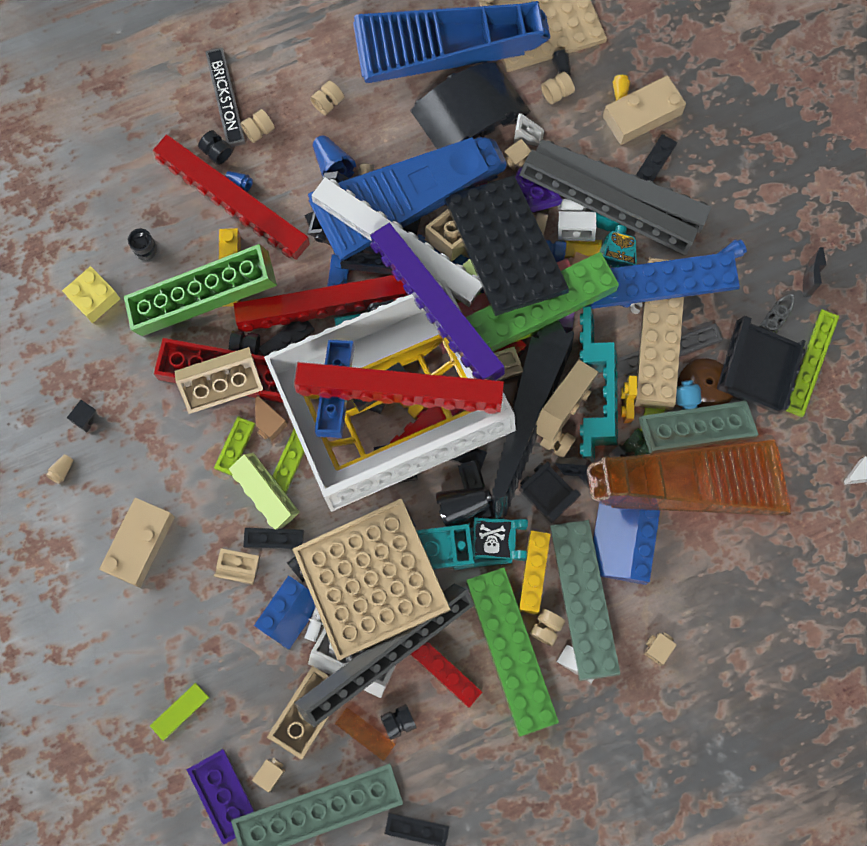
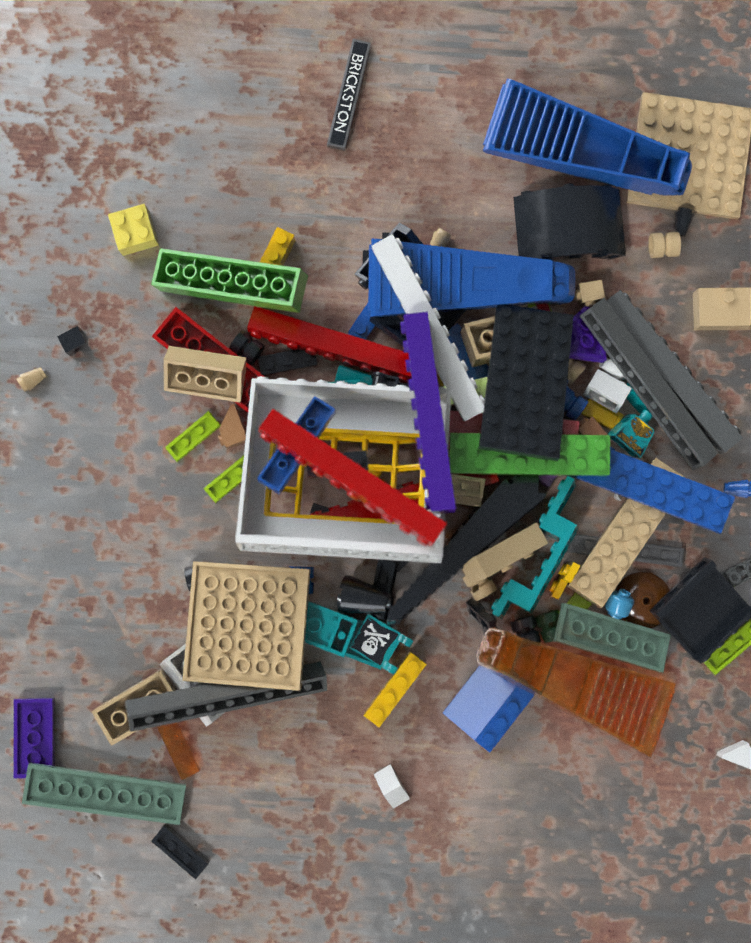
camera: 30 degrees right, 10 degrees up
tan brick [99,498,175,588] -> none
black wheel [127,228,157,261] -> none
lime tile [150,683,210,741] -> none
red brick [153,134,310,260] -> none
black wheel [198,130,233,165] -> none
tan plate [214,548,260,585] -> none
blue cone [225,171,253,192] -> none
yellowish green brick [229,453,300,530] -> none
tan wheel [240,109,275,143] -> none
black plate [243,528,304,550] -> none
tan brick [252,758,285,793] -> none
blue slope [254,575,316,650] -> none
white axle [304,607,323,642] -> none
tan wheel [310,81,344,115] -> none
blue cone [313,136,357,179] -> none
black wheel [380,704,417,740] -> none
red brick [410,642,483,709] -> none
bright green brick [466,567,559,737] -> none
white slope [514,114,544,147] -> none
black panel [519,461,581,524] -> none
tan wheel [530,609,565,646] -> none
sand green plate [550,520,620,681] -> none
yellow cone [612,75,630,101] -> none
black plate [636,134,678,182] -> none
tan brick [644,633,677,666] -> none

